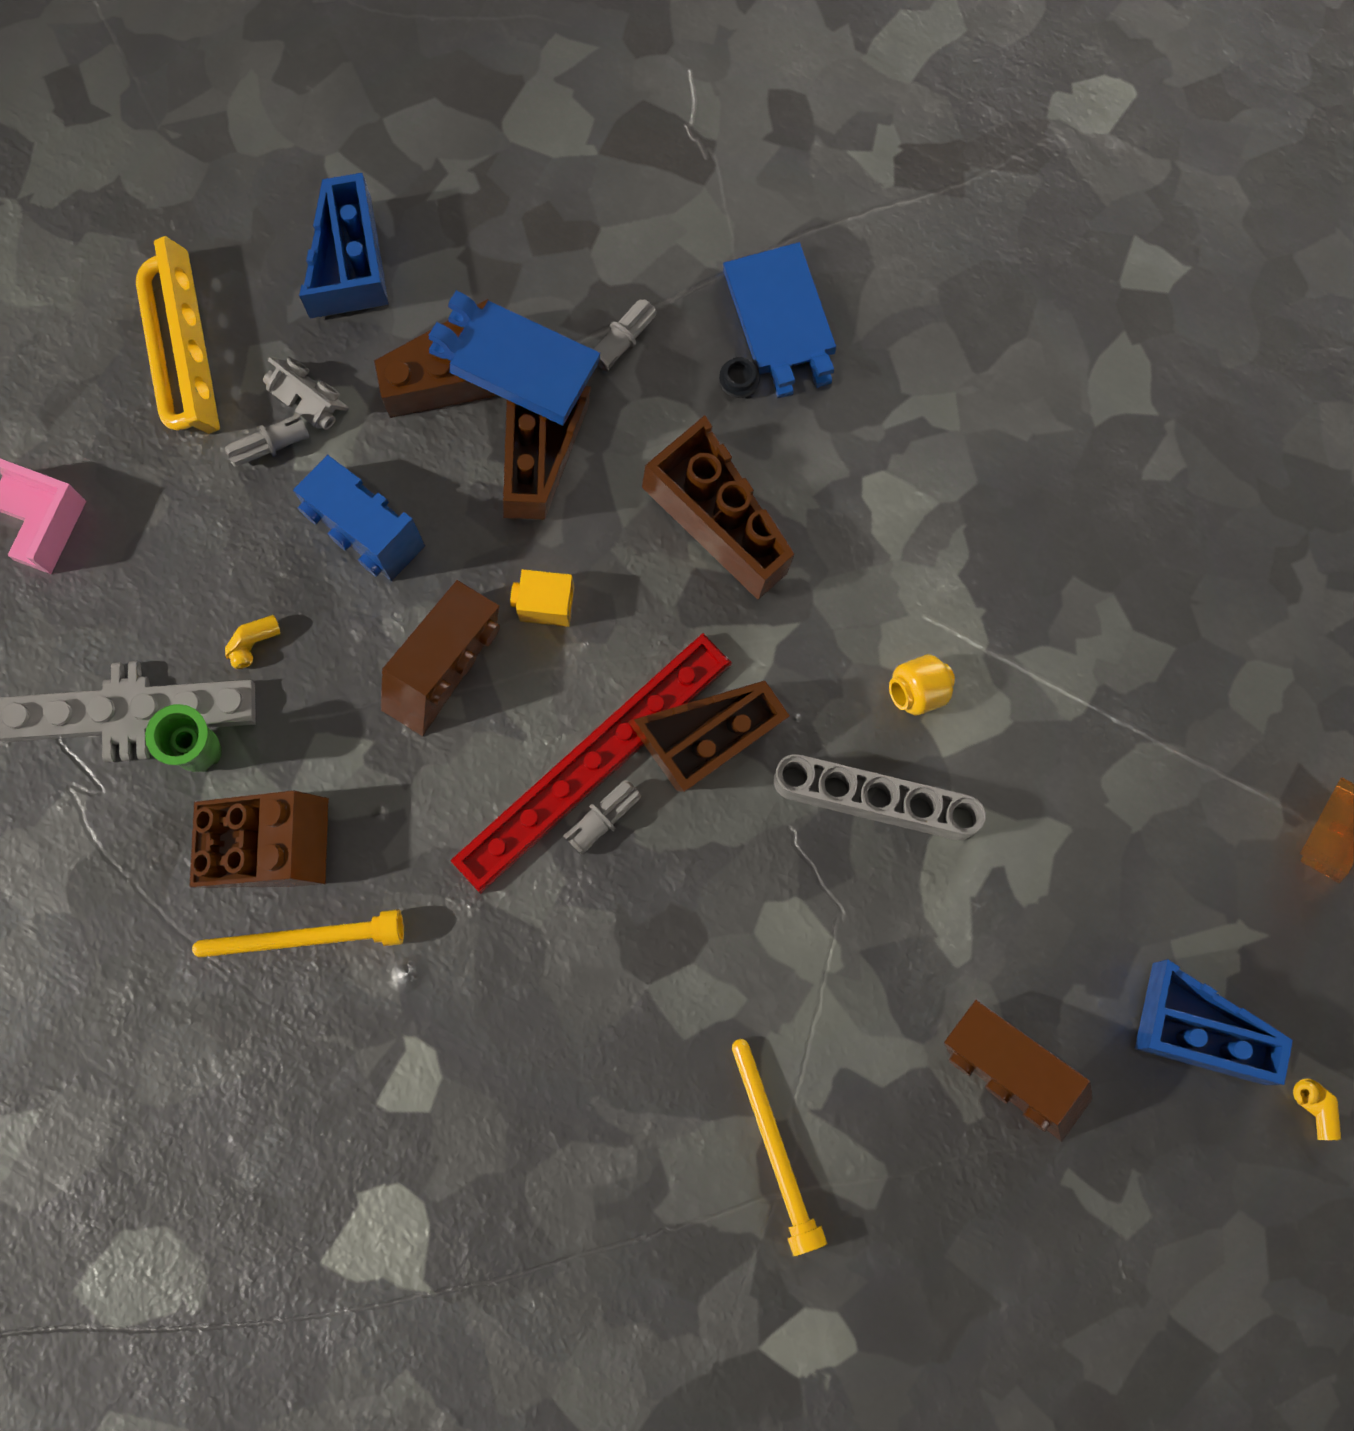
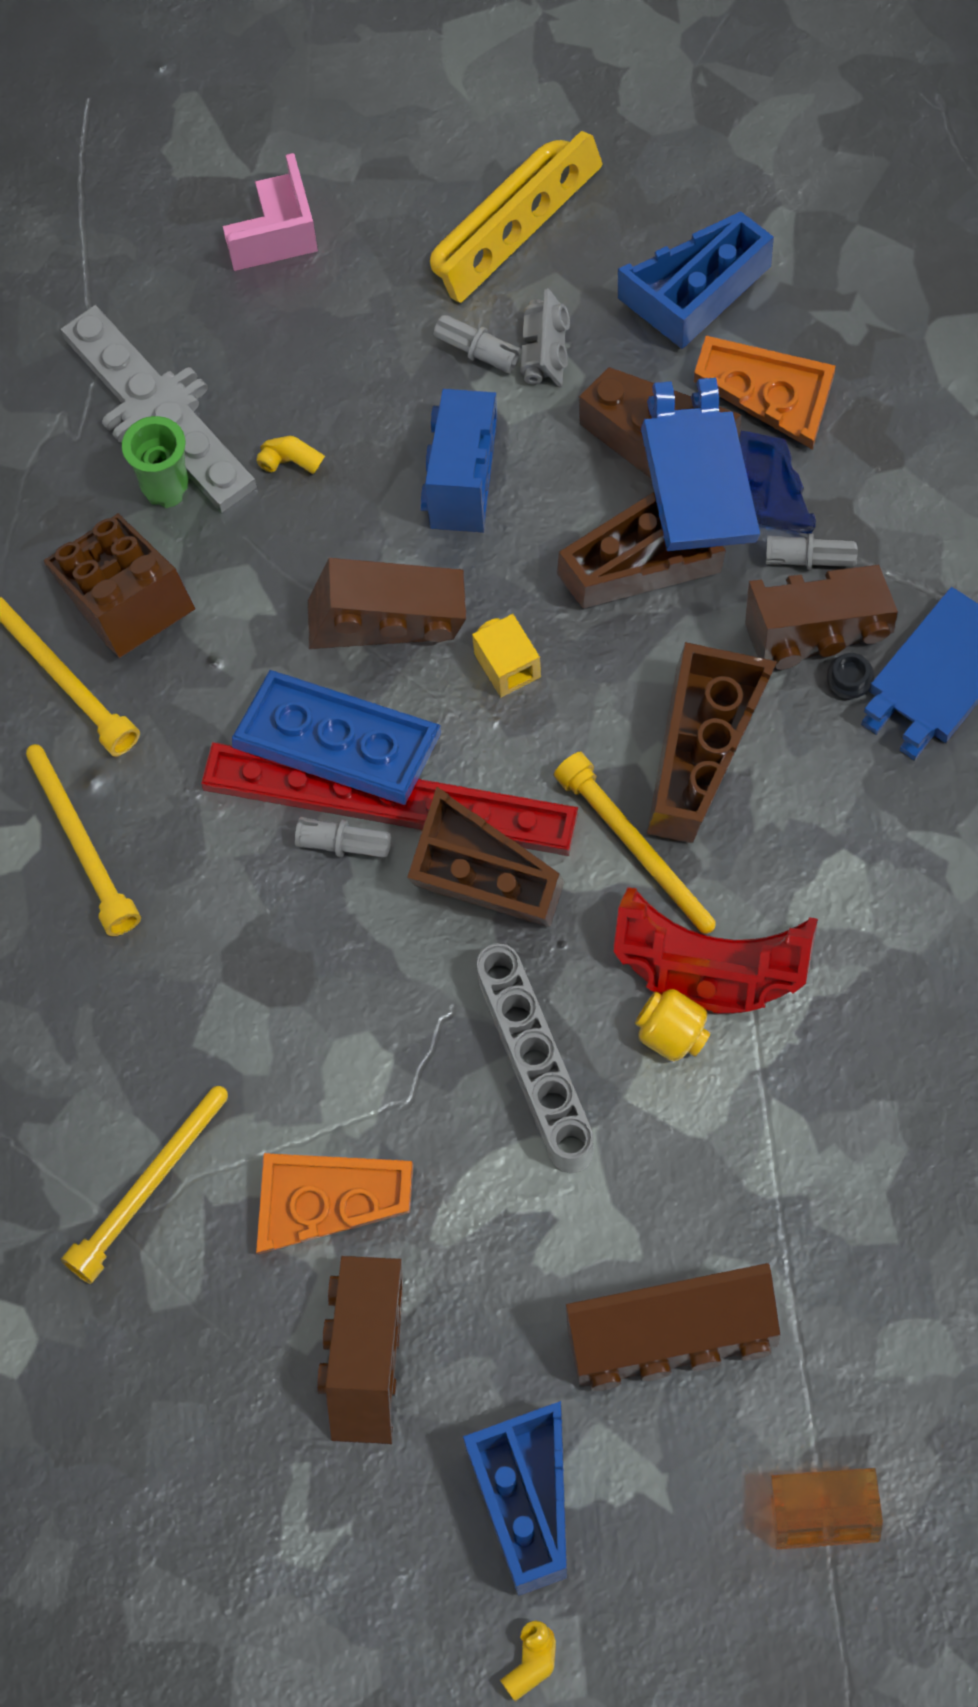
camera: 60 degrees right, 10 degrees down
none -> yellow piece [26,744,141,936]
none -> blue tile [232,670,441,805]
none -> orange wing [256,1153,414,1255]
none -> yellow piece [553,751,716,934]
none -> reddish brown slope [566,1263,781,1391]
none -> red windscreen [613,887,818,1013]
none -> orange wing [694,336,836,450]
none -> clear blue wing [739,430,816,534]
none -> reddish brown wedge [745,565,898,670]

